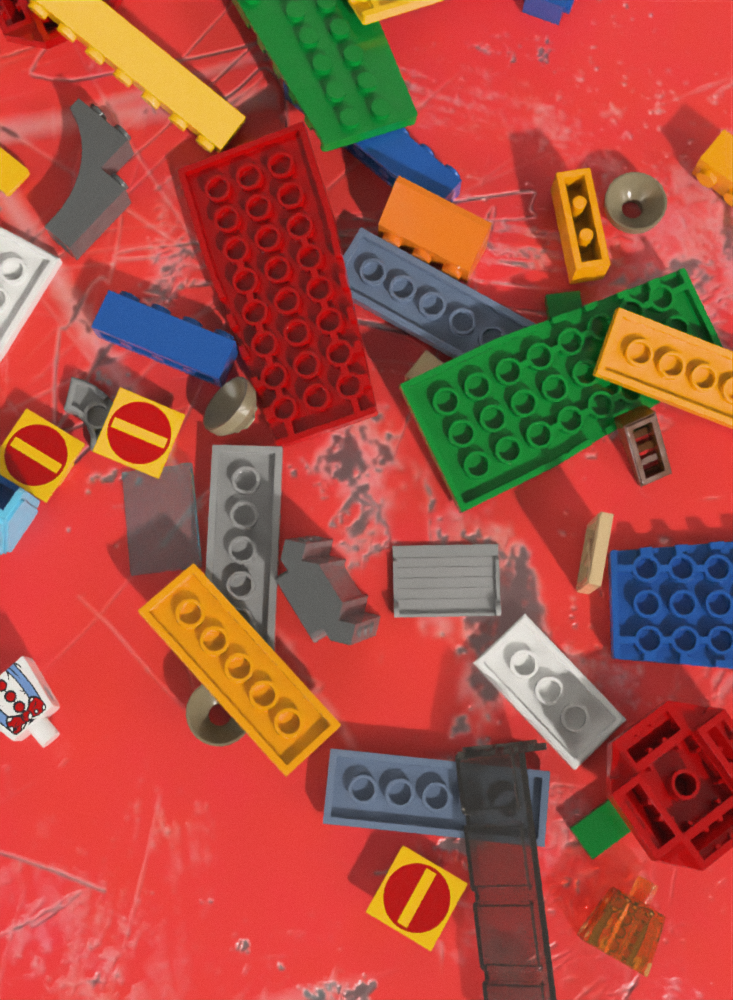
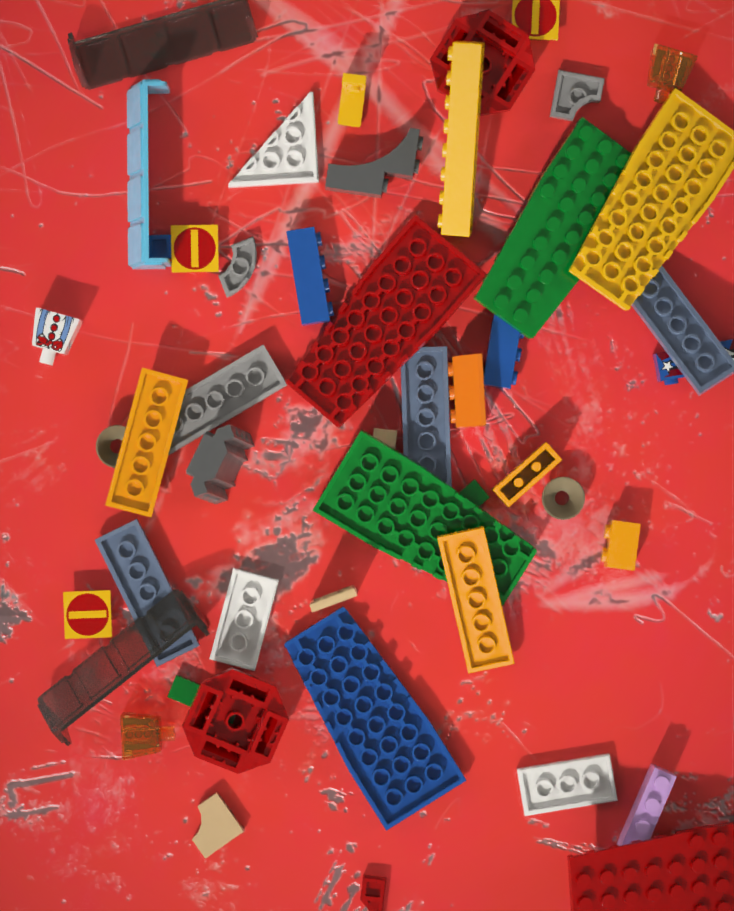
camera: 55 degrees right, 10 degrees up
piece [92,387,185,479] -> none
clear light blue piece [122,463,202,576] -> none
dark tan piece [203,377,258,436] -> none
light grey piece [392,544,501,618] -> none
reddish brown slope [614,405,672,487] -> none

